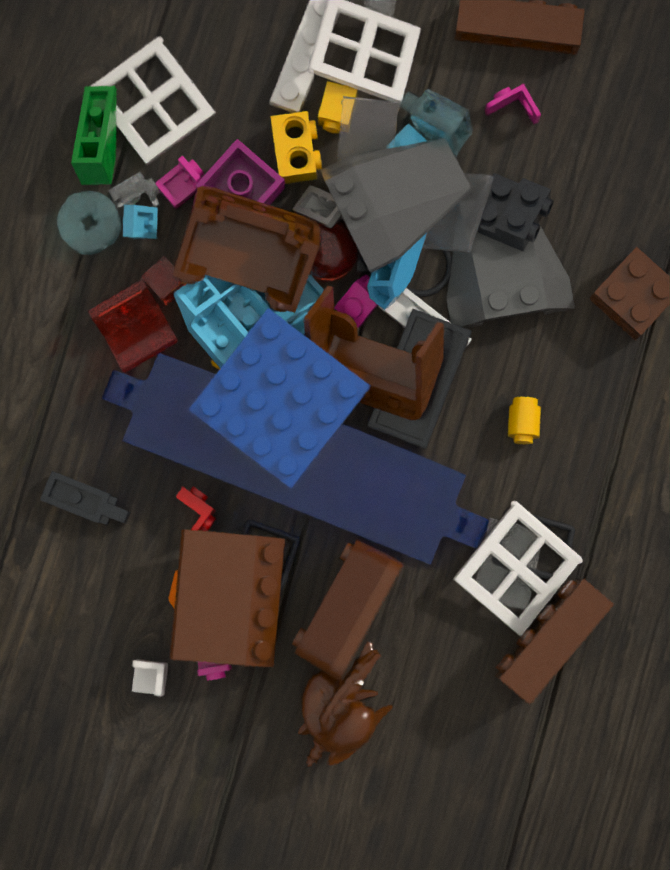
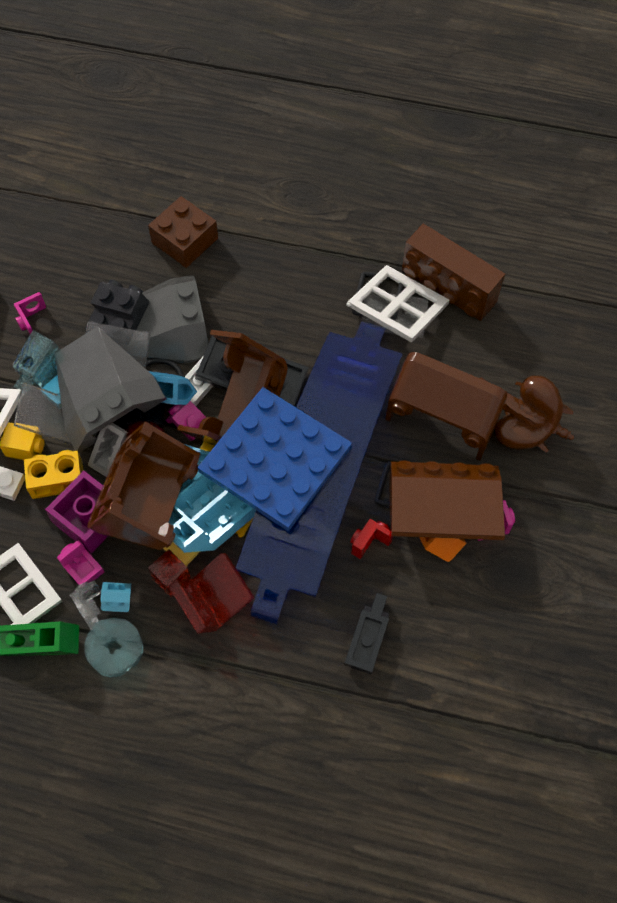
camera: 100 degrees left, 20 degrees down
white panel [132,659,169,696] -> none
yellow brick [508,397,541,444] -> none

